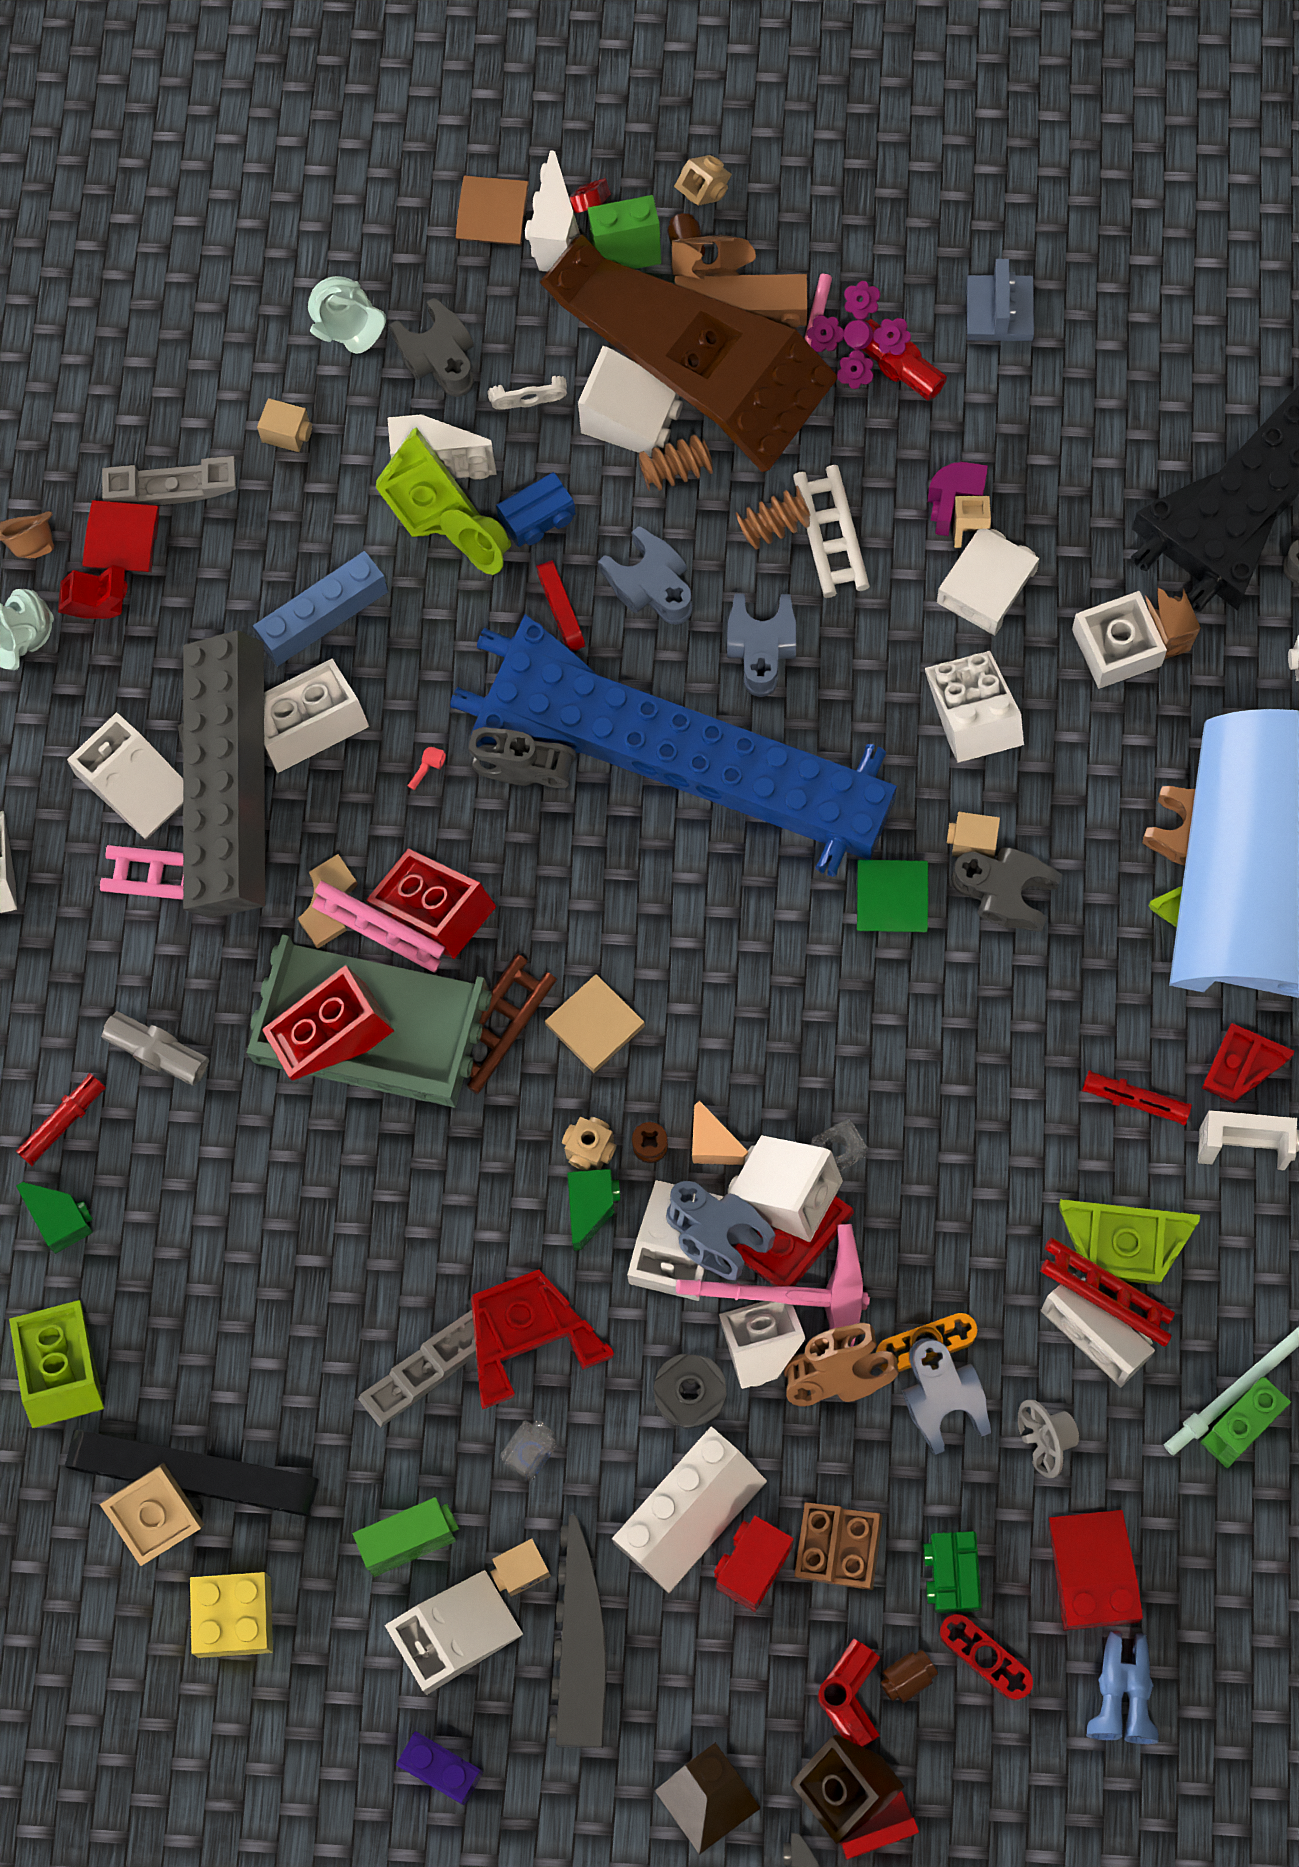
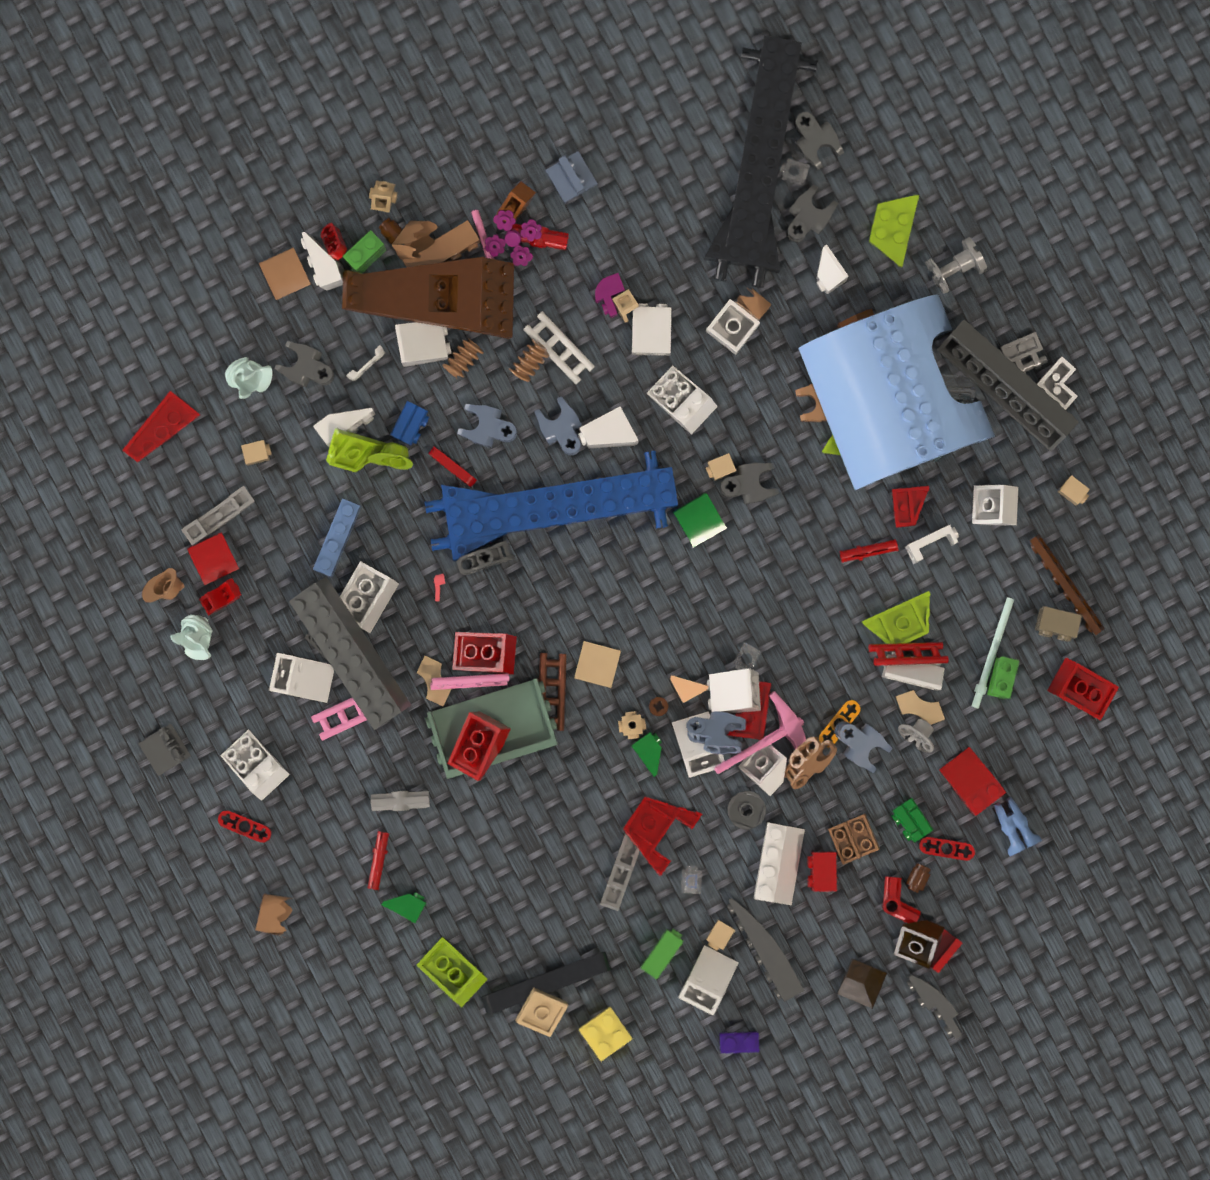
camera: 40 degrees left, 15 degrees up
none -> red wing [122,391,200,462]
none -> dark orange slope [496,181,536,222]
none -> white slope [578,407,638,448]
none -> tan tile [896,690,945,725]

